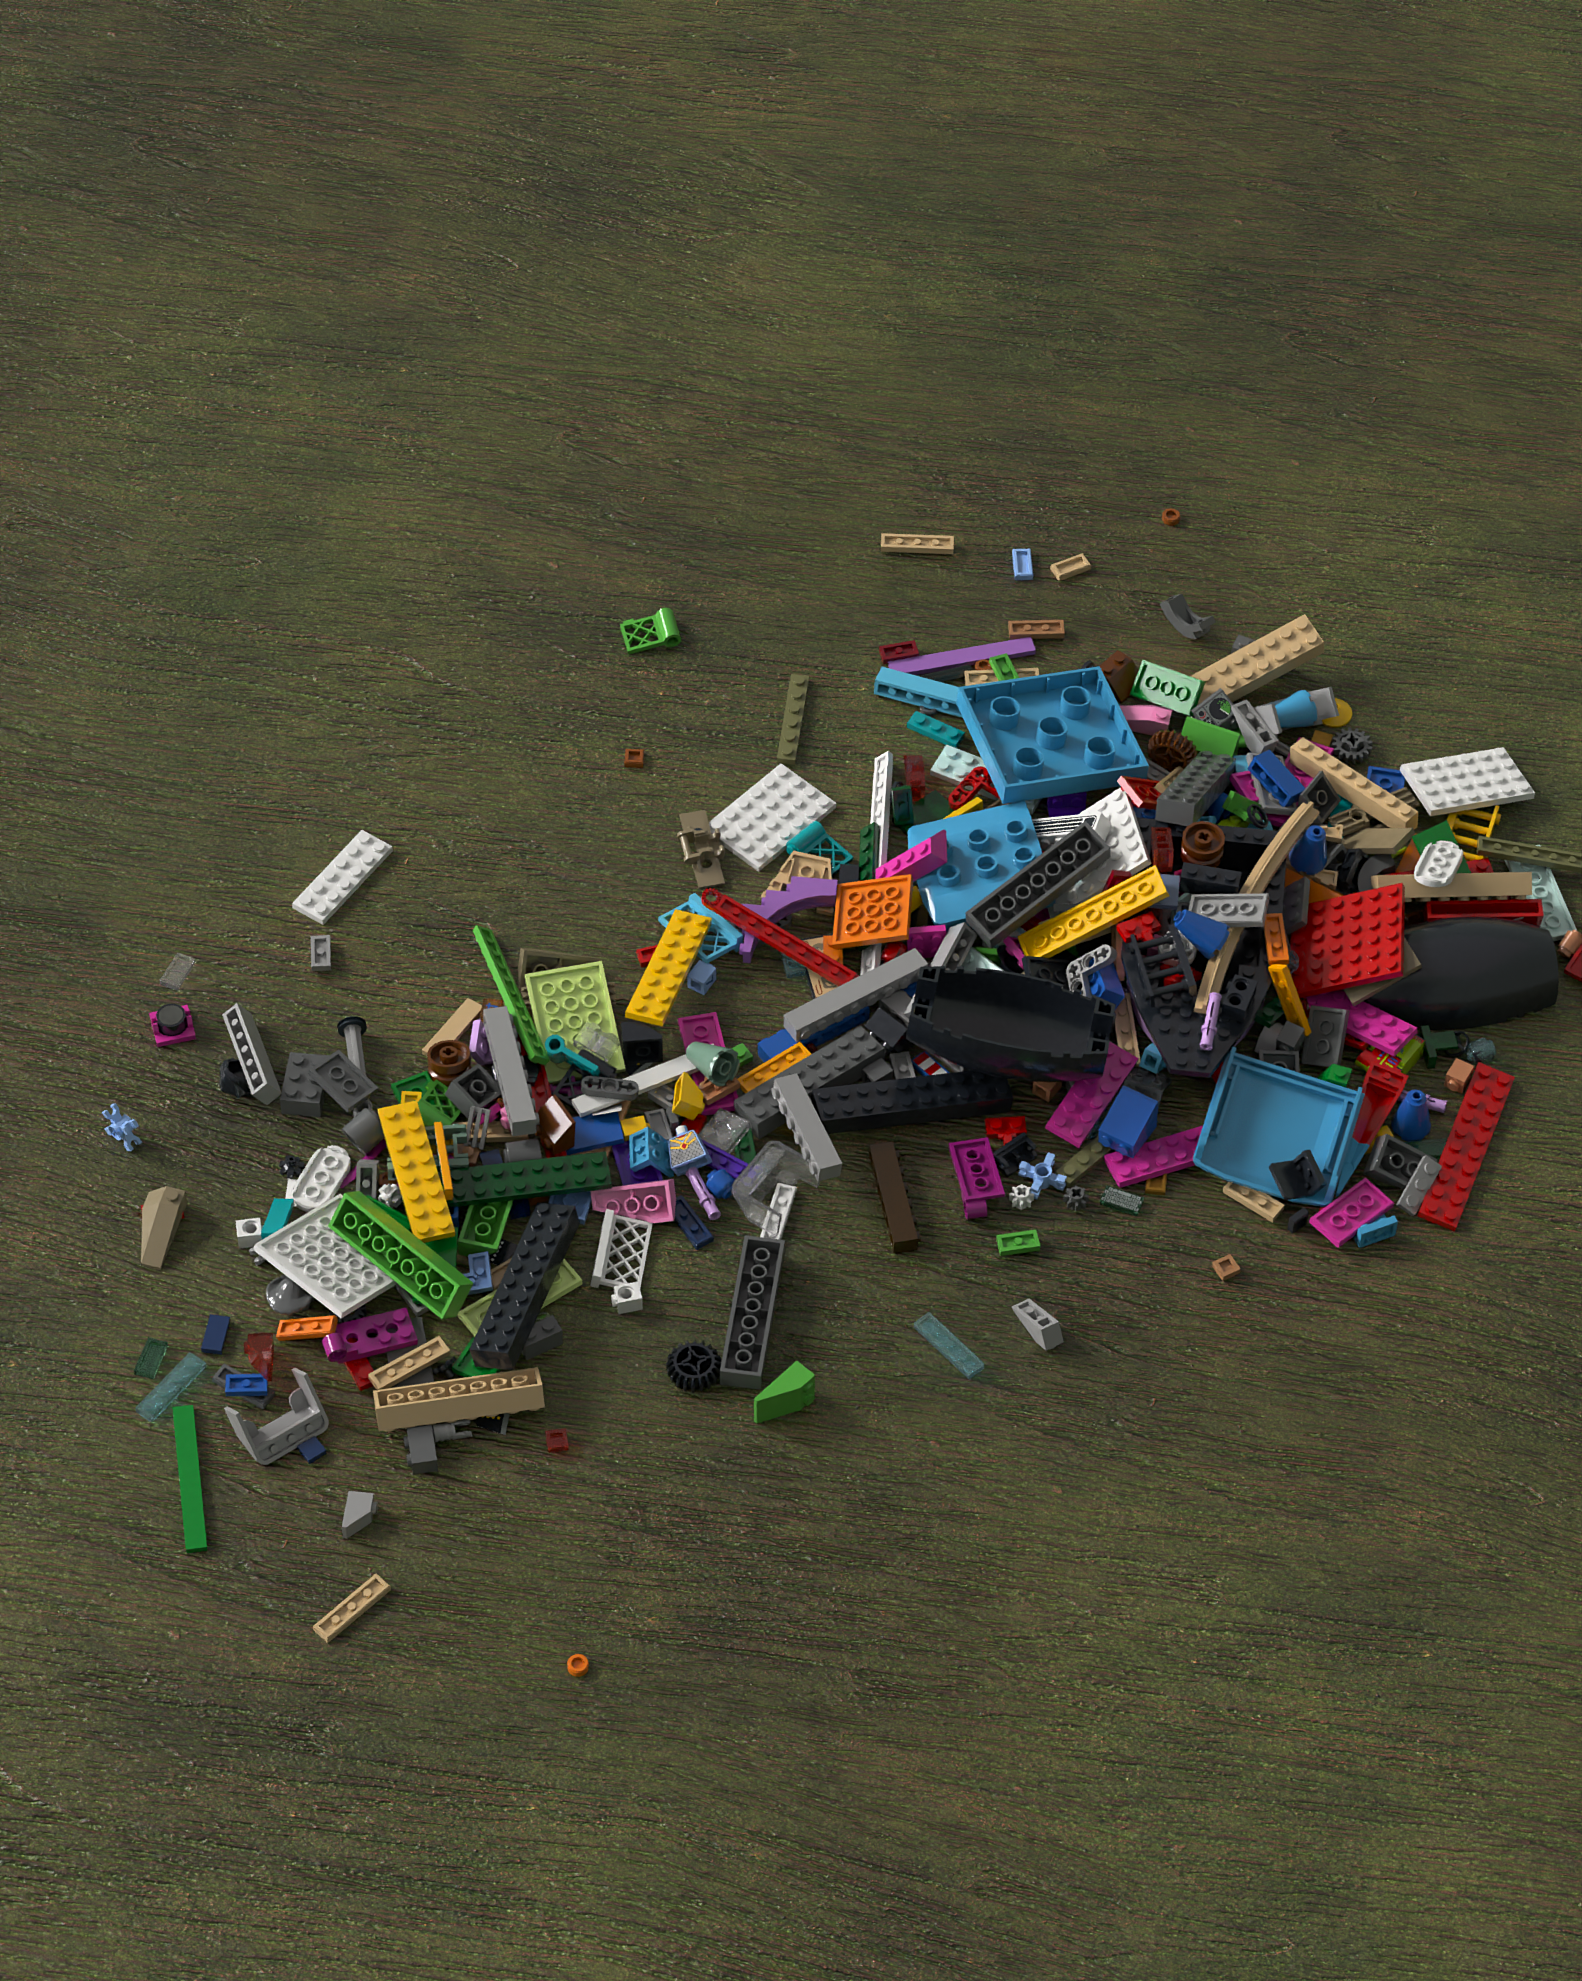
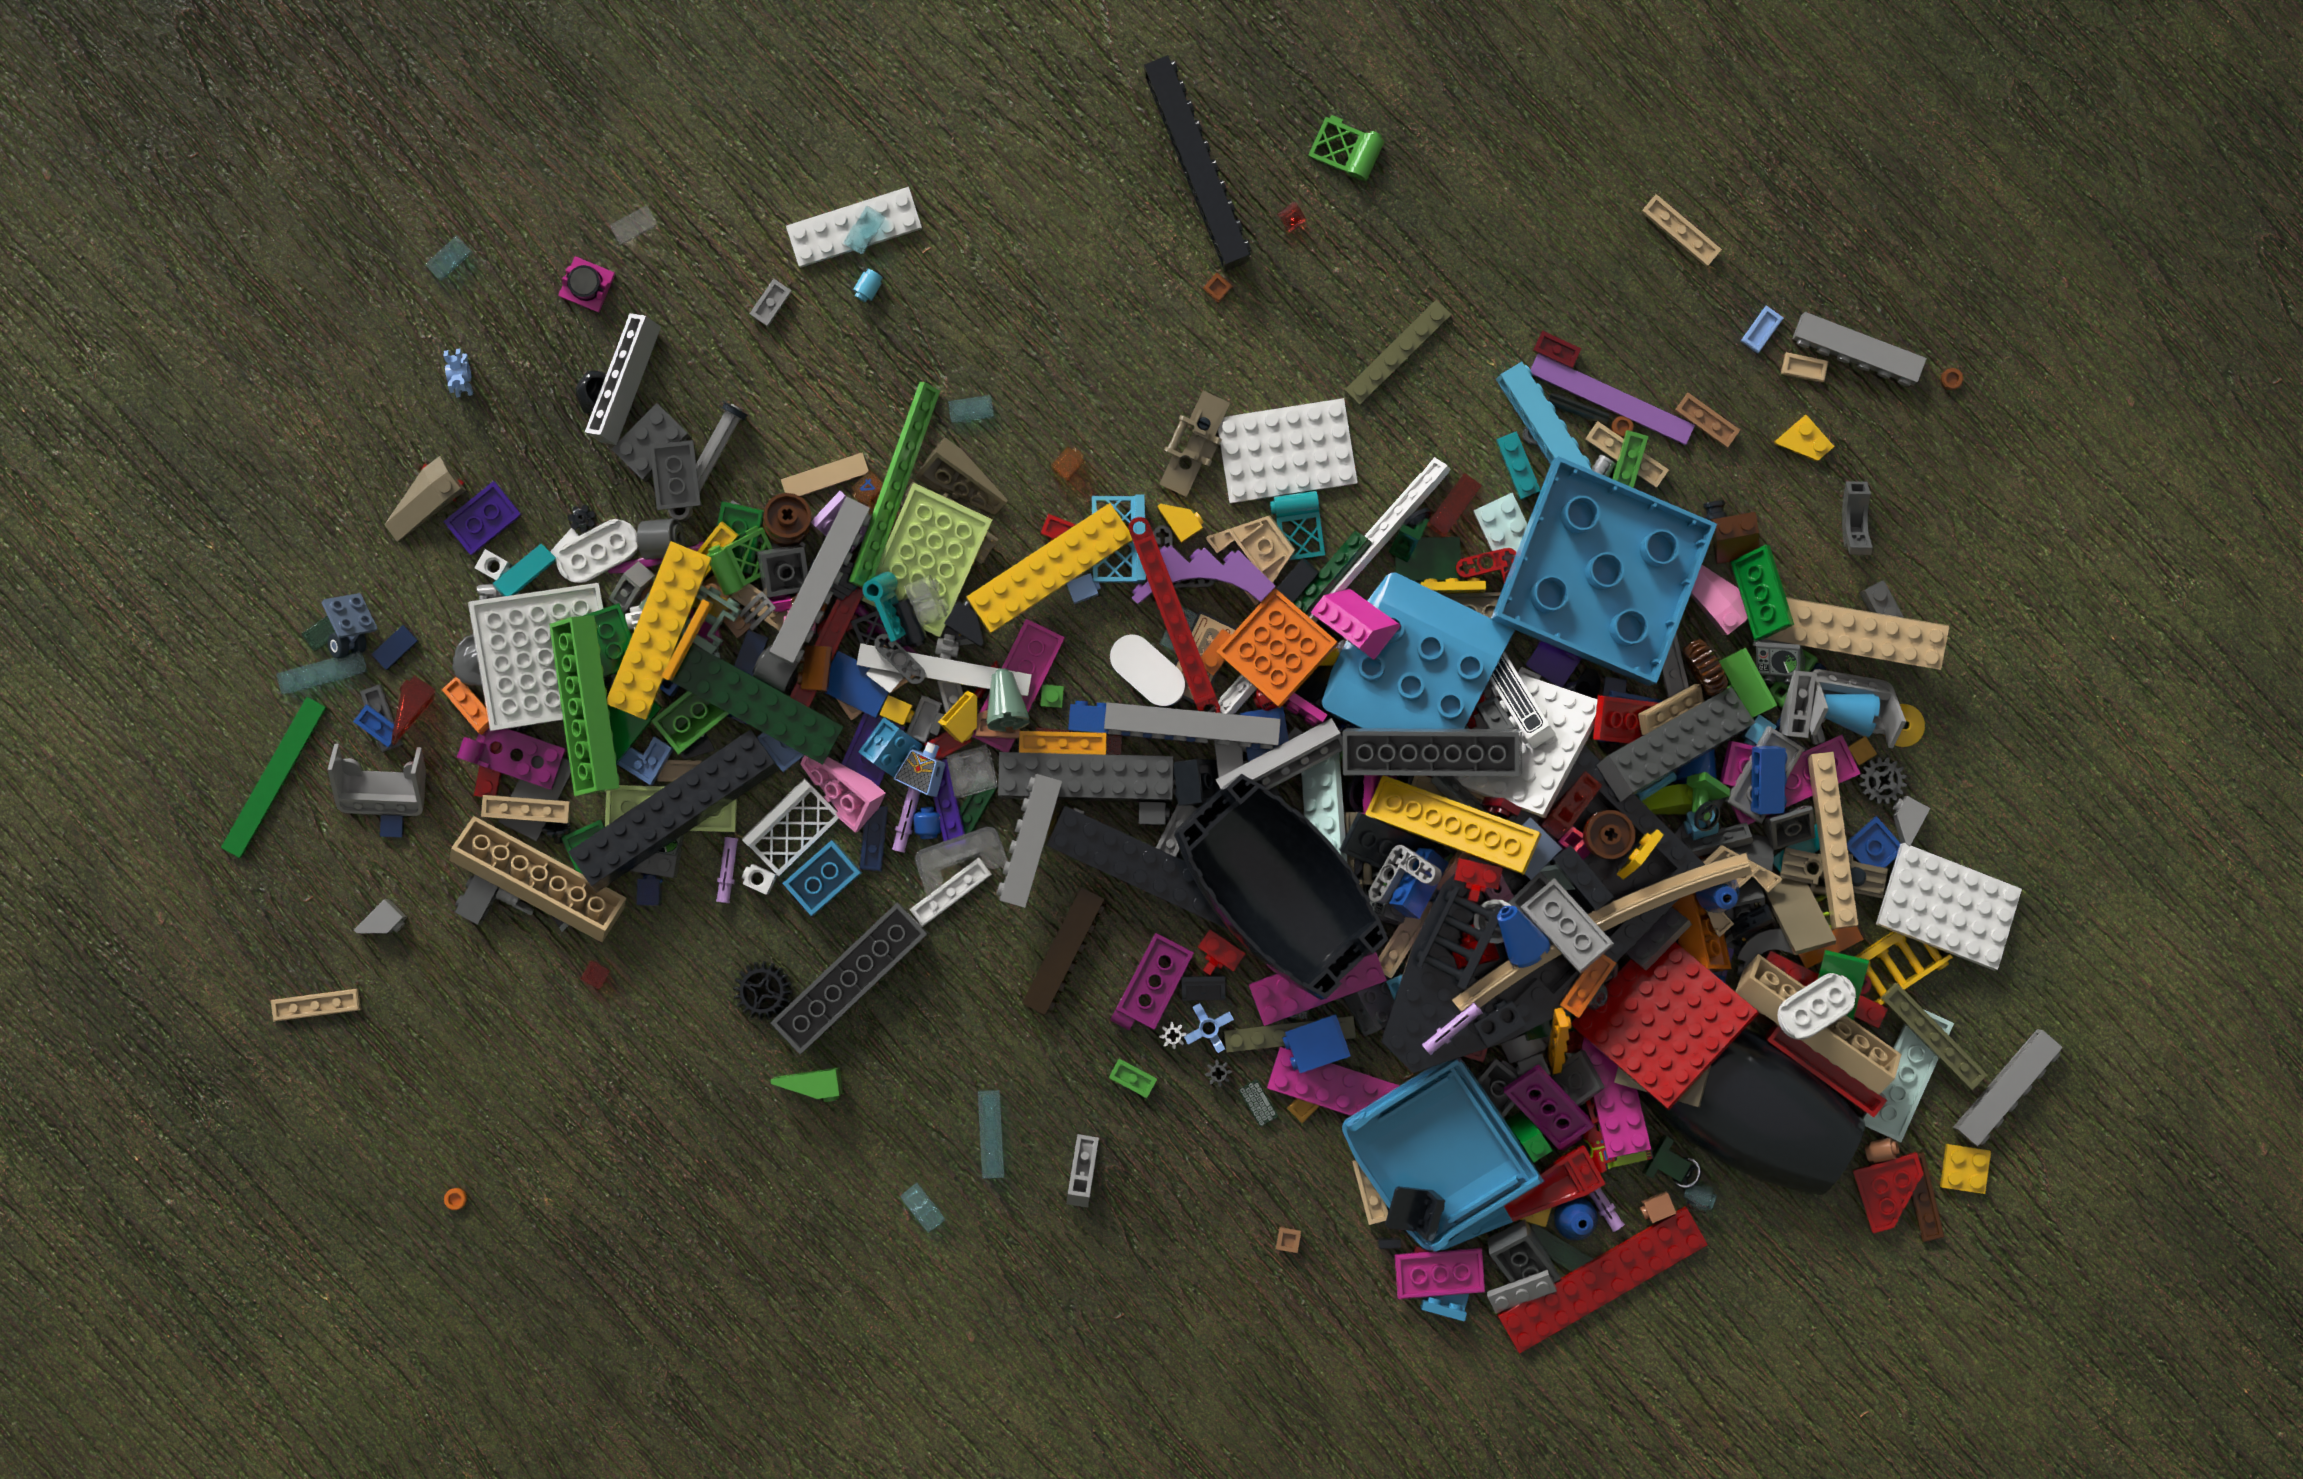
camera: 40 degrees right, 35 degrees up
none -> sand blue plate [322,593,377,658]
none -> clear light blue plate [425,235,472,281]
none -> dark purple plate [443,481,522,555]
none -> clear blue brick [637,875,662,905]
none -> lavender pin [716,837,738,903]
none -> dark azure brick [783,840,862,916]
none -> clear light blue slope [843,206,886,255]
none -> medium azure brick [853,269,883,302]
none -> clear light blue slope [900,1183,946,1233]
none -> light grey gear [935,634,960,660]
none -> clear light blue plate [948,395,994,423]
none -> clear orange brick [1051,446,1084,482]
none -> white tile [1110,635,1185,706]
none -> black brick [1144,55,1252,272]
none -> yellow slope [1157,504,1204,544]
none -> clear red plate [1277,202,1306,233]
none -> magenta hinge [1504,1064,1594,1151]
none -> yellow wing [1617,829,1664,880]
none -> yellow wing [1773,415,1835,462]
none -> light grey brick [1792,312,1927,386]
none -> light grey slope [1892,796,1930,846]

